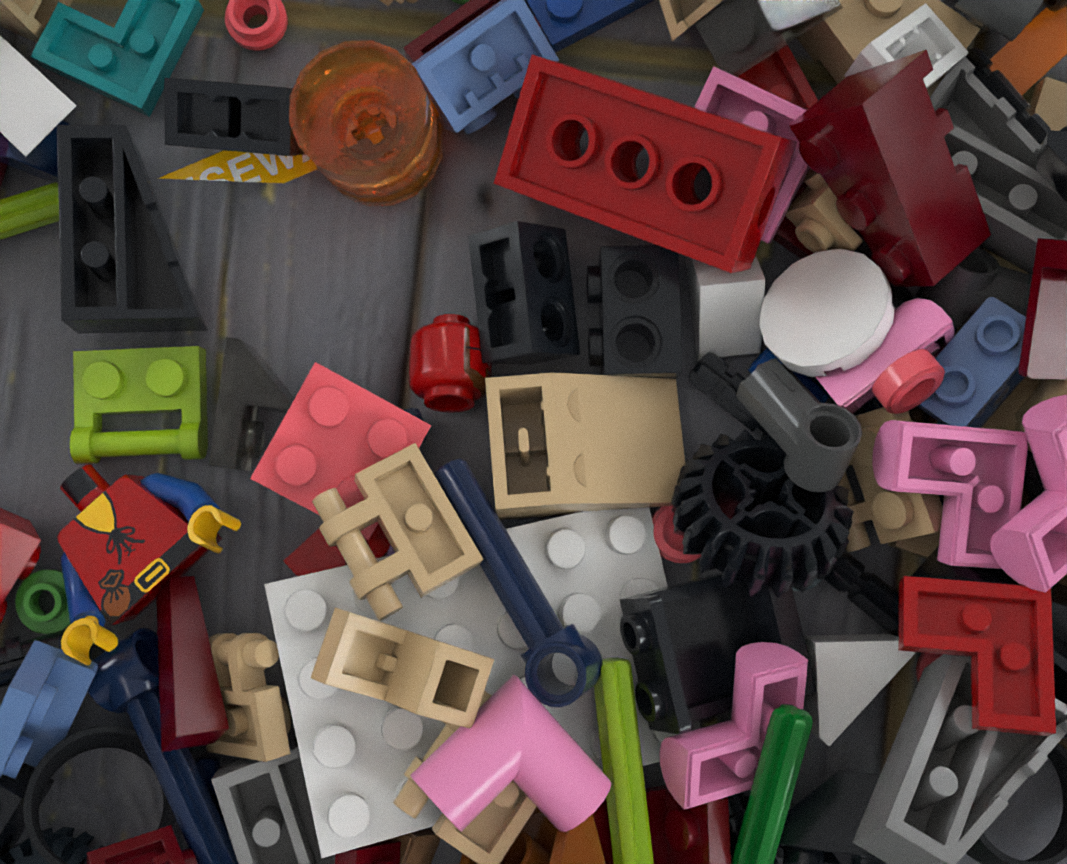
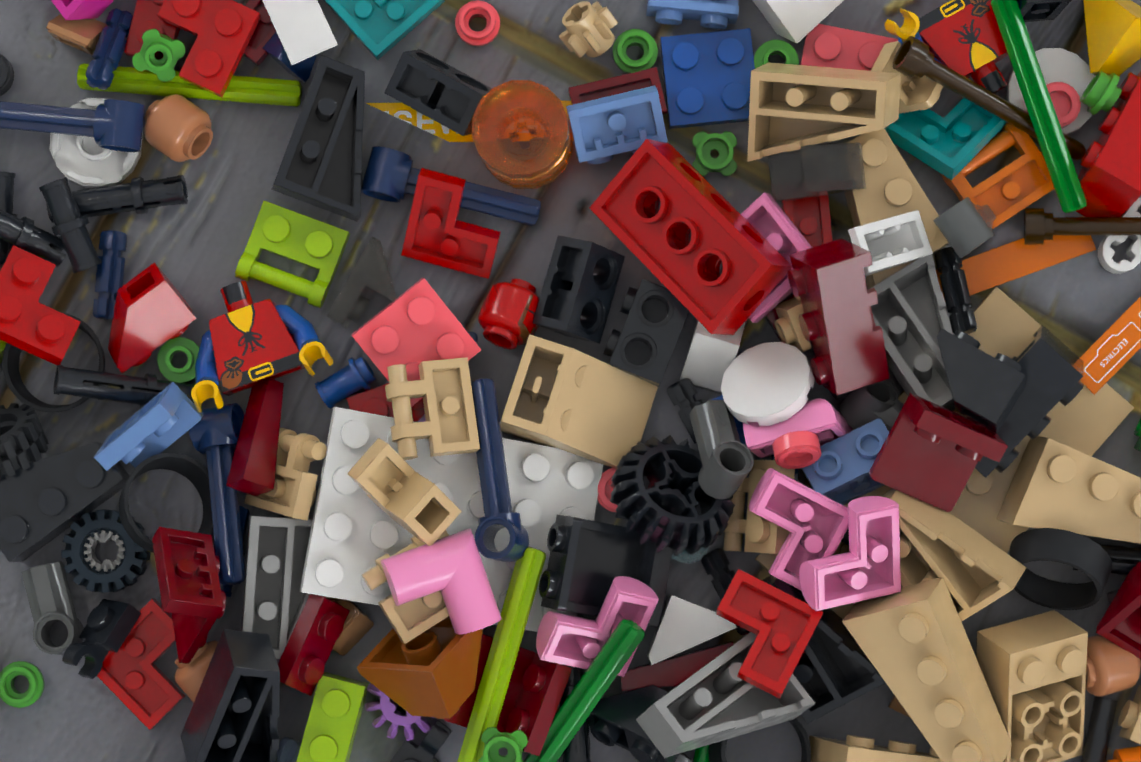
camera: 20 degrees right, 0 degrees up
none -> blue pin [315,356,376,409]
none -> dark blue axle [361,146,541,226]
none -> red plate [401,168,501,279]
none -> dark red piece [620,641,734,691]
none -> bright green plate [692,131,737,176]

